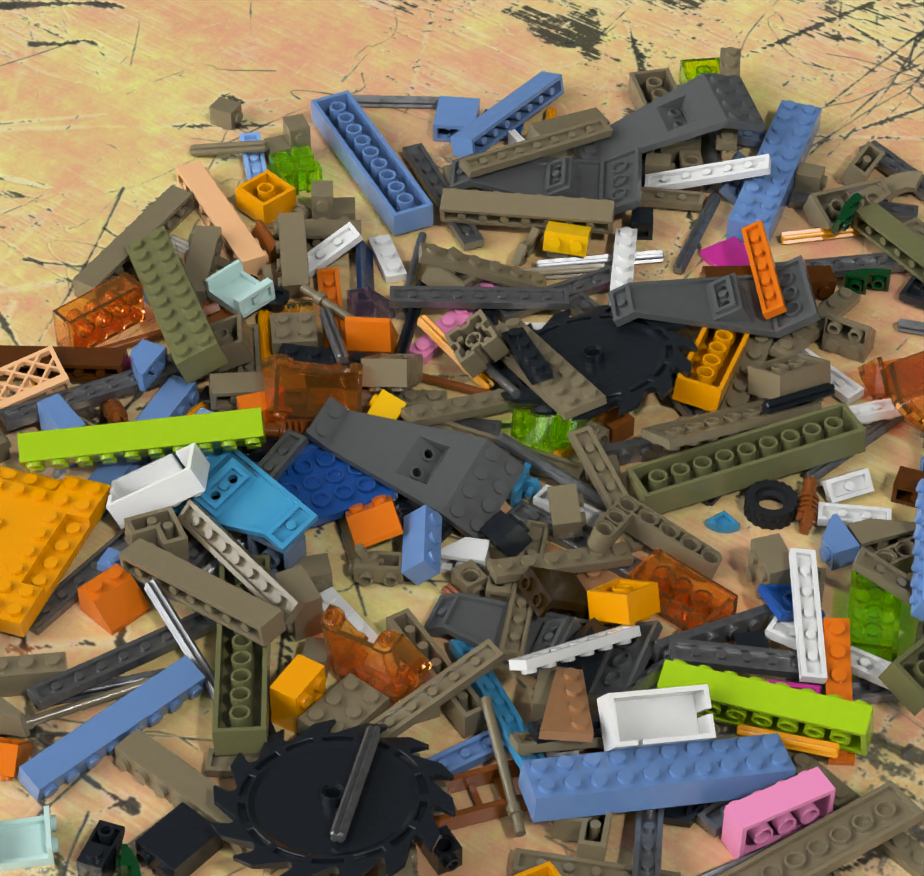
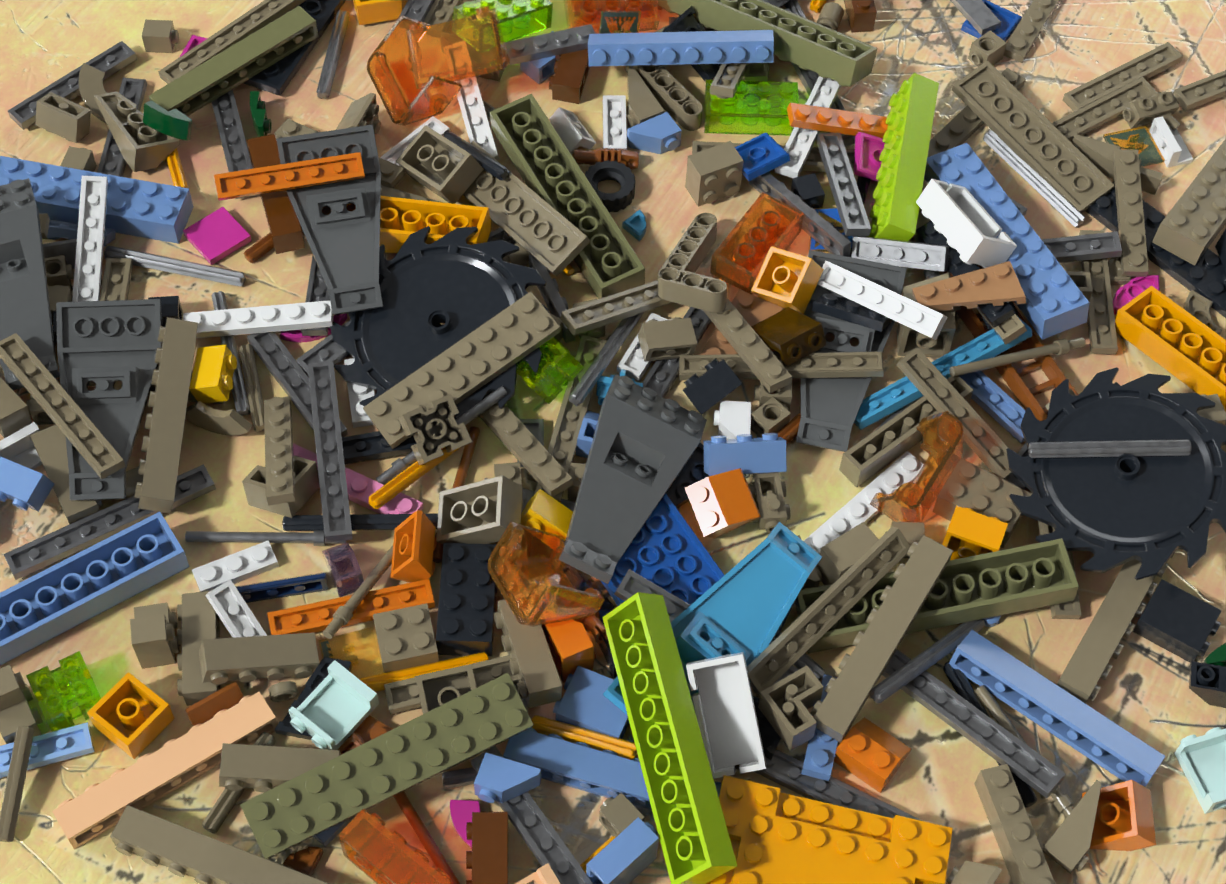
camera: 100 degrees left, 15 degrees up
dark orange hinge [103,398,129,424] -> none
dark tan plate [292,203,312,219] -> none
flat silver axle [319,307,349,365] -> none
black plate [501,327,554,385] -> none
bright pink brick [721,766,836,859] -> none
white plate [788,548,828,684] -> none

